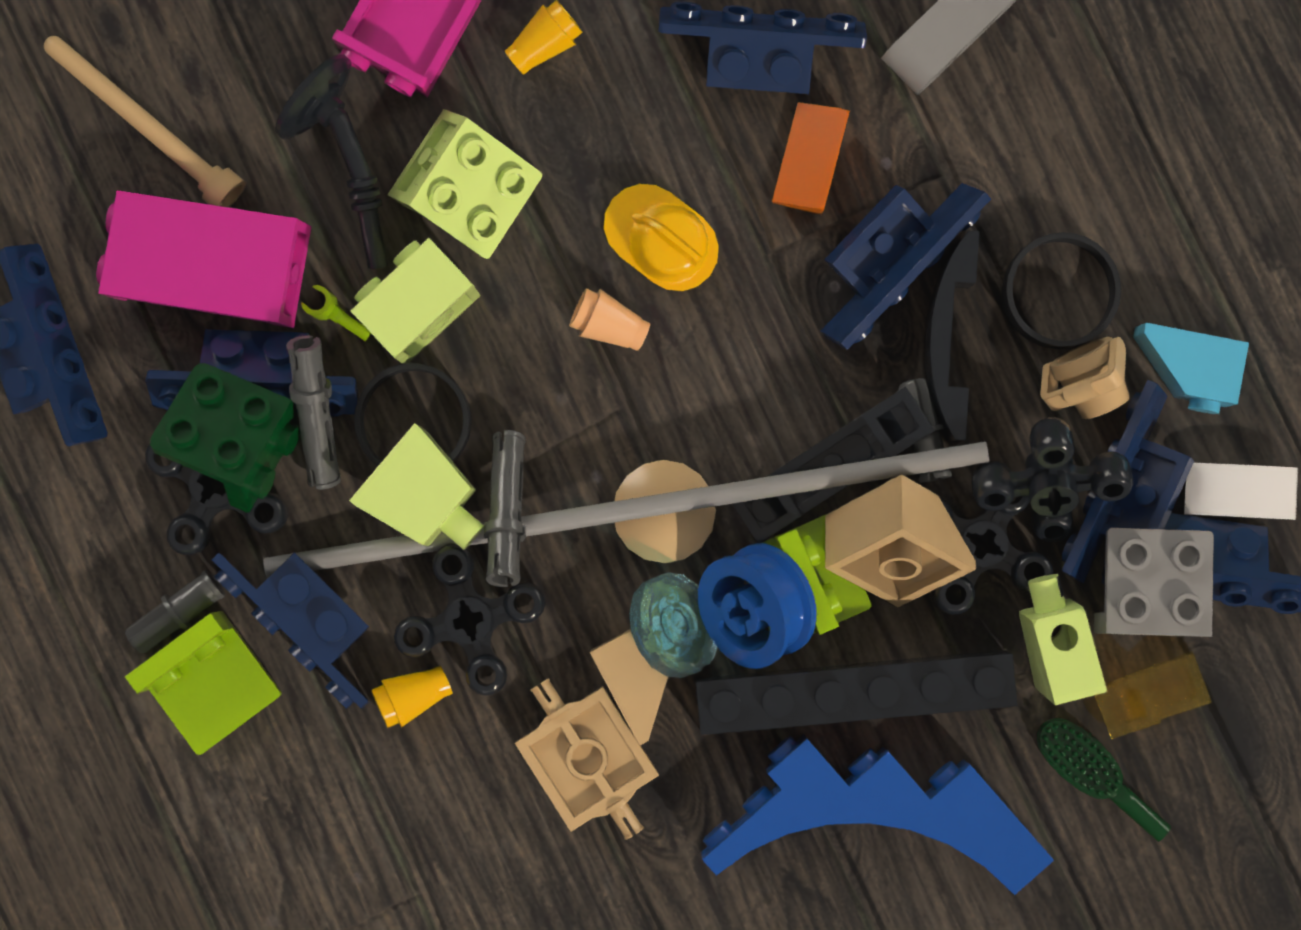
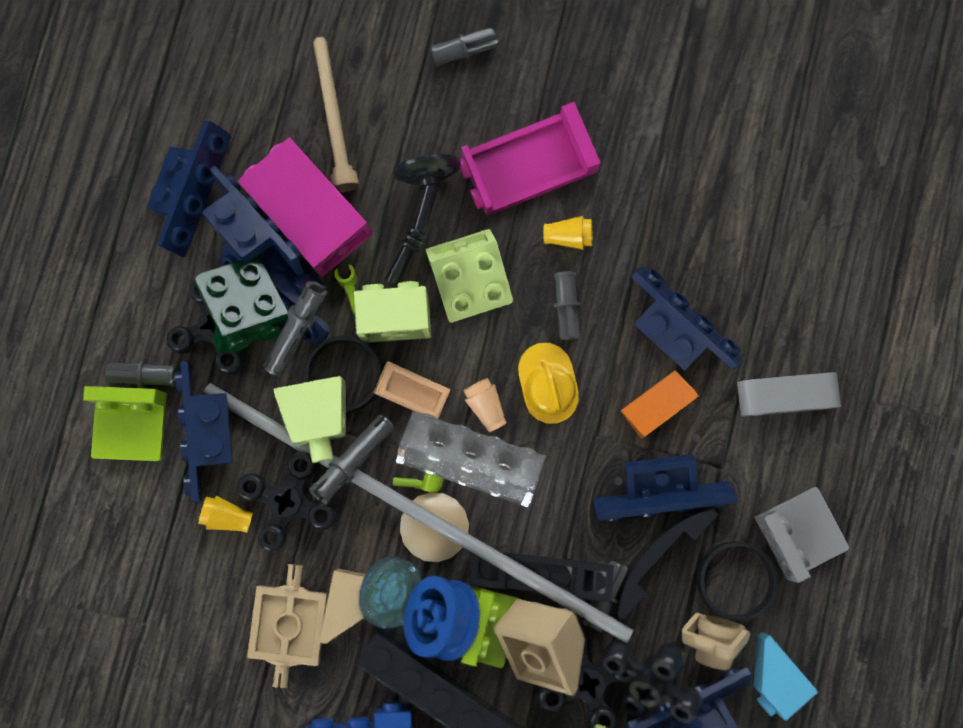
camera: 40 degrees right, 5 degrees down
none -> dark blue bracket [202,166,304,276]
none -> light nougat tile [373,361,451,421]
none -> lime hand [393,471,444,493]
none -> clear brick [396,411,546,507]
none -> dark grey axle [554,271,581,341]
none -> light grey bracket [754,487,849,583]

